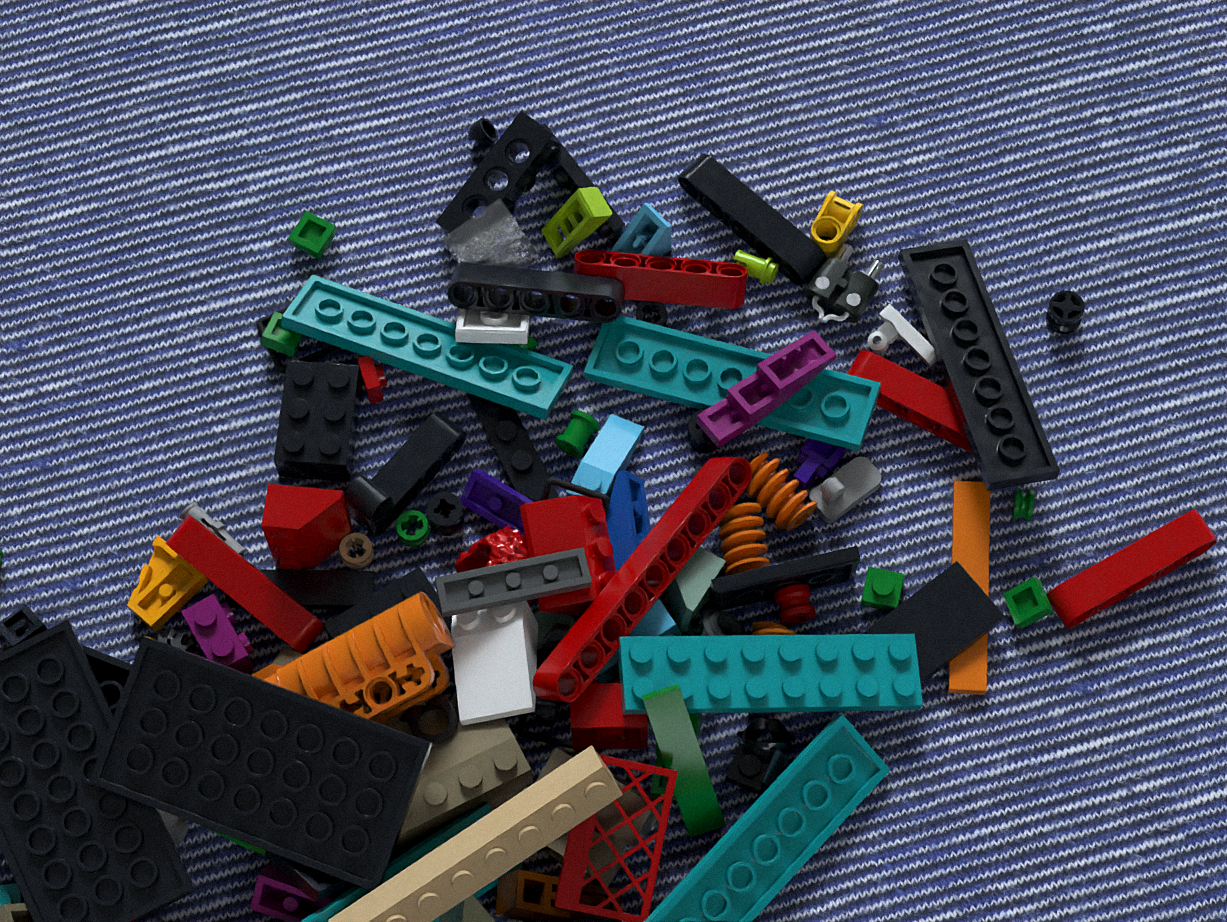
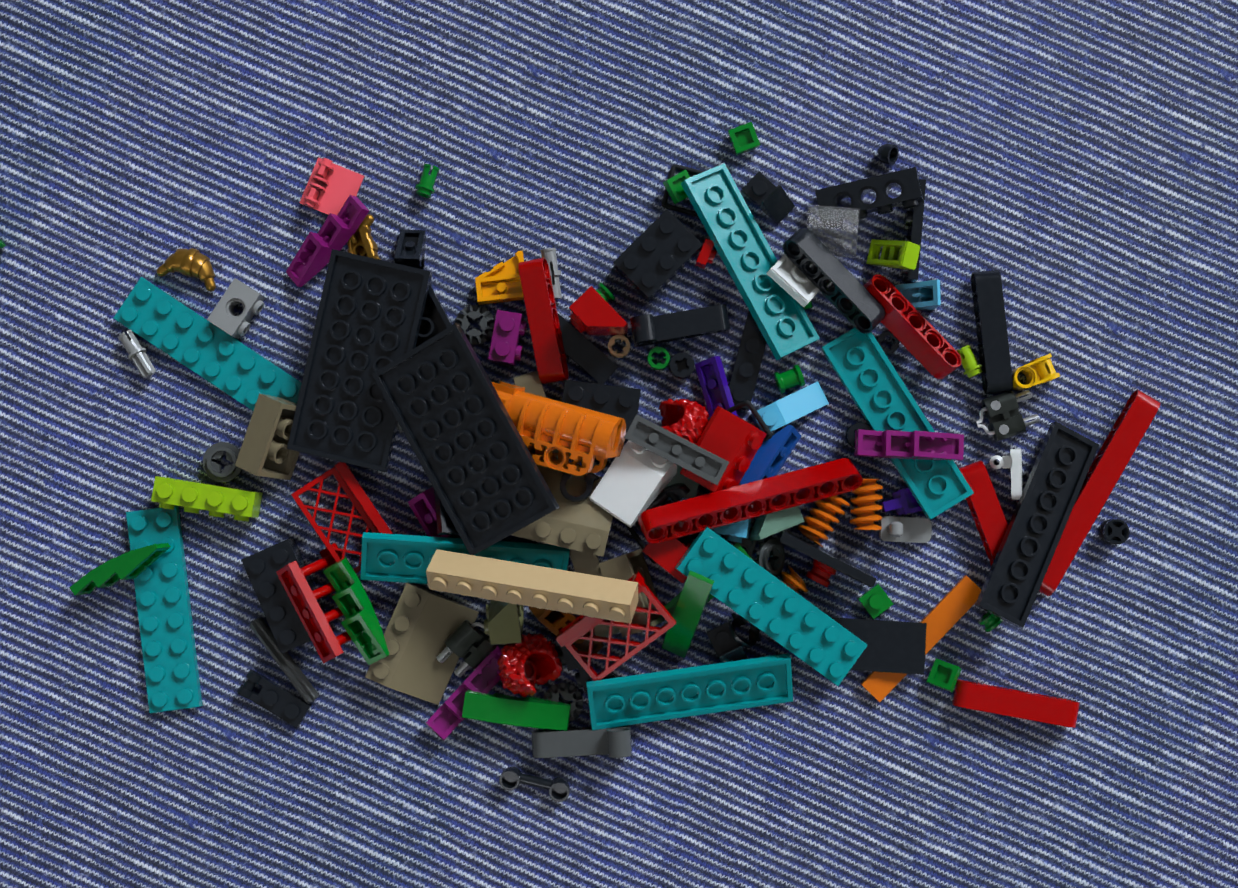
camera: 45 degrees right, 20 degrees up
none -> black slope [741,171,795,225]
none -> red beam [1039,390,1160,597]

